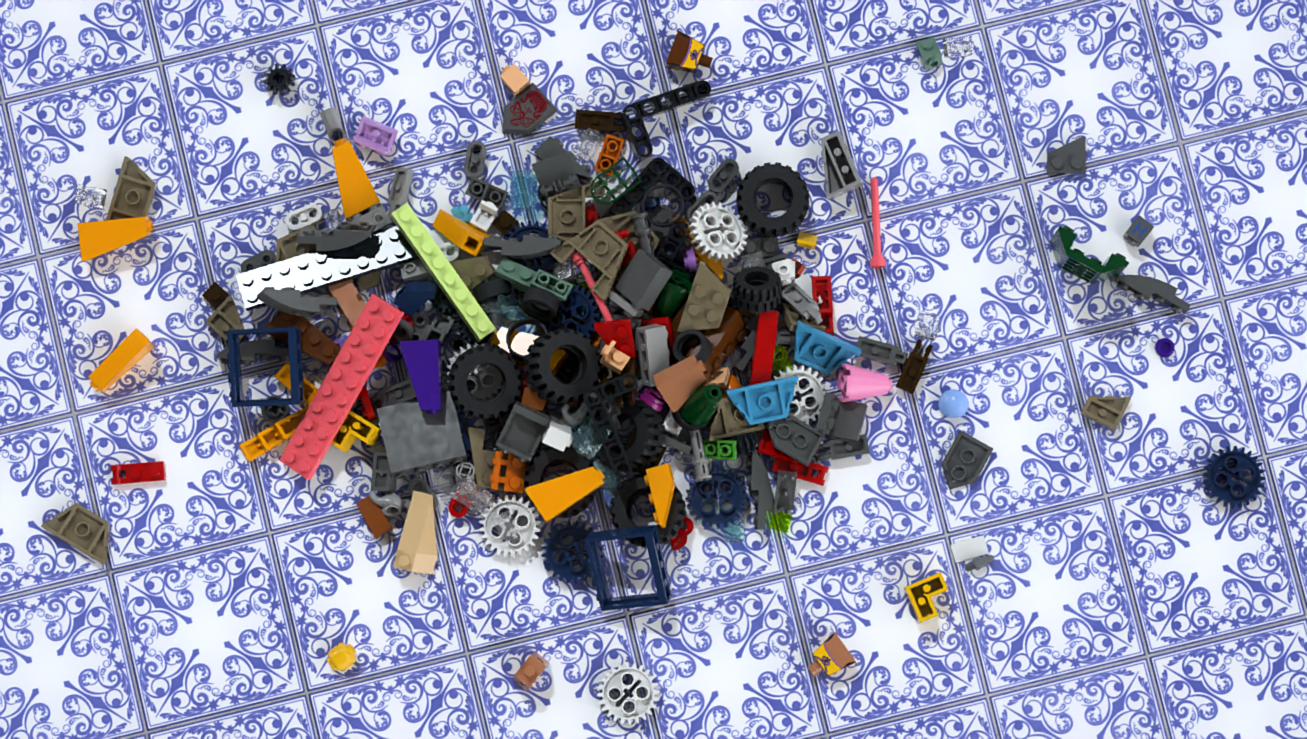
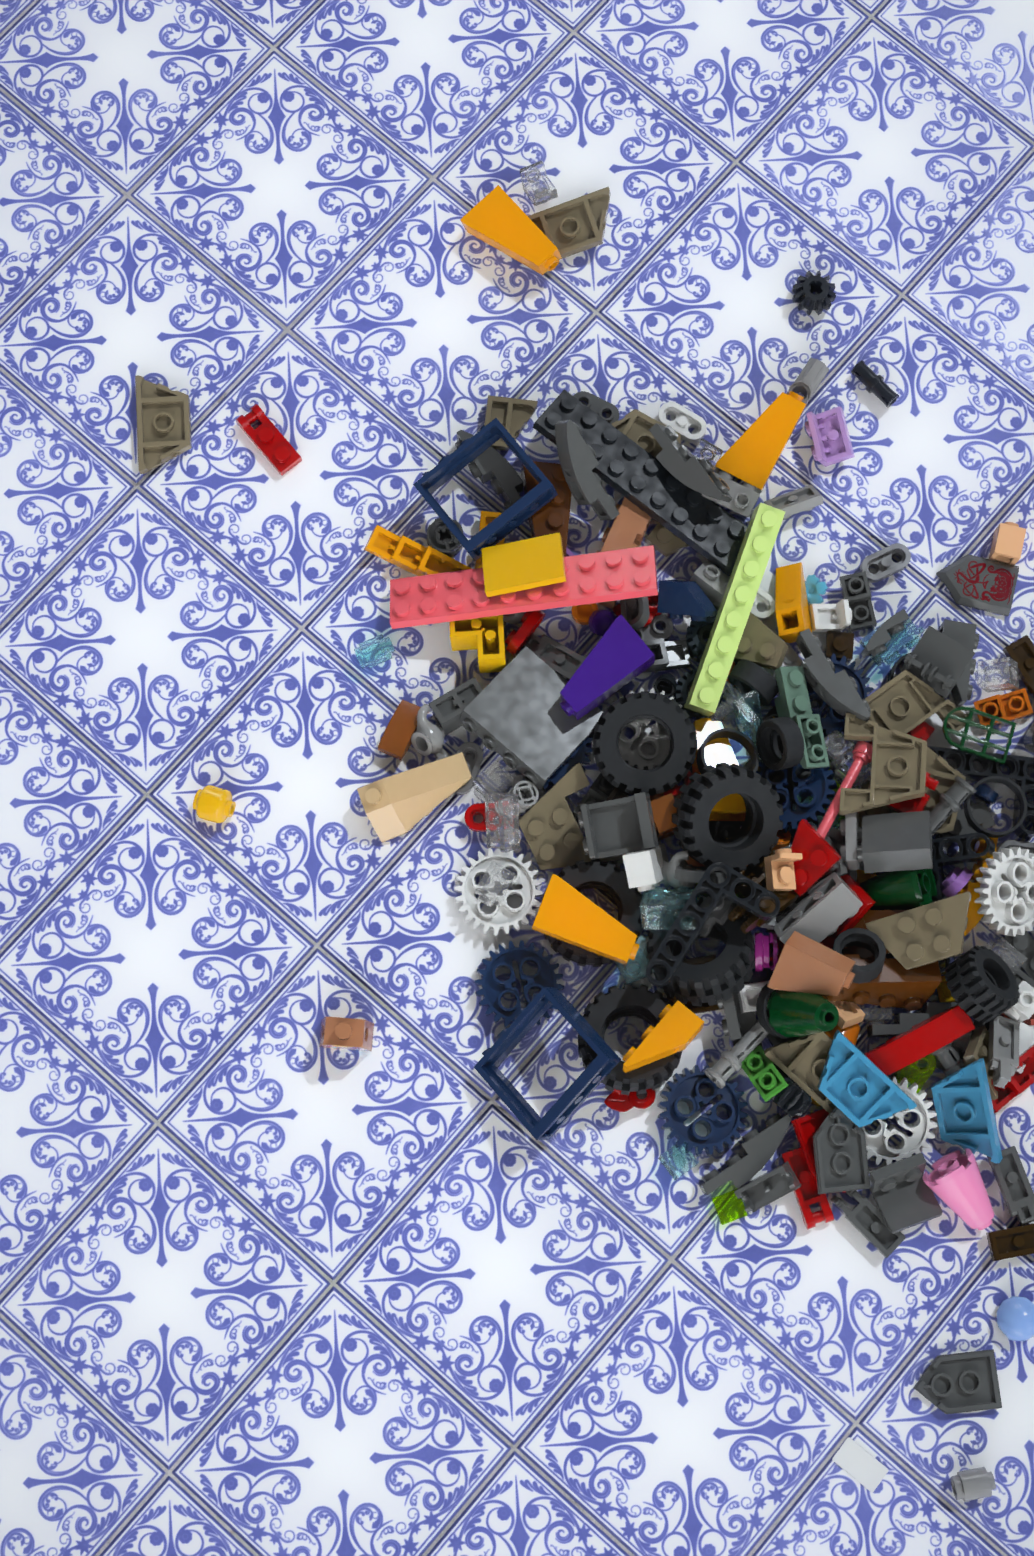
camera: 45 degrees right, 5 degrees down
light orange slope [88,328,155,393] -> none
dark brown plate [202,282,229,309] -> none
orange plate [489,451,527,493] -> none
white gear [597,662,660,725] -> none
nougat torso [807,632,856,676] -> none
yellow brick [904,572,948,624] -> none
dark grey bar [965,555,995,572] -> none
none -> clear light blue brick [353,634,395,669]
none -> yellow tile [481,532,567,597]
none -> black pin [851,360,899,408]
none -> dark grey slope [861,609,909,658]
none -> light grey brick [951,1467,996,1502]

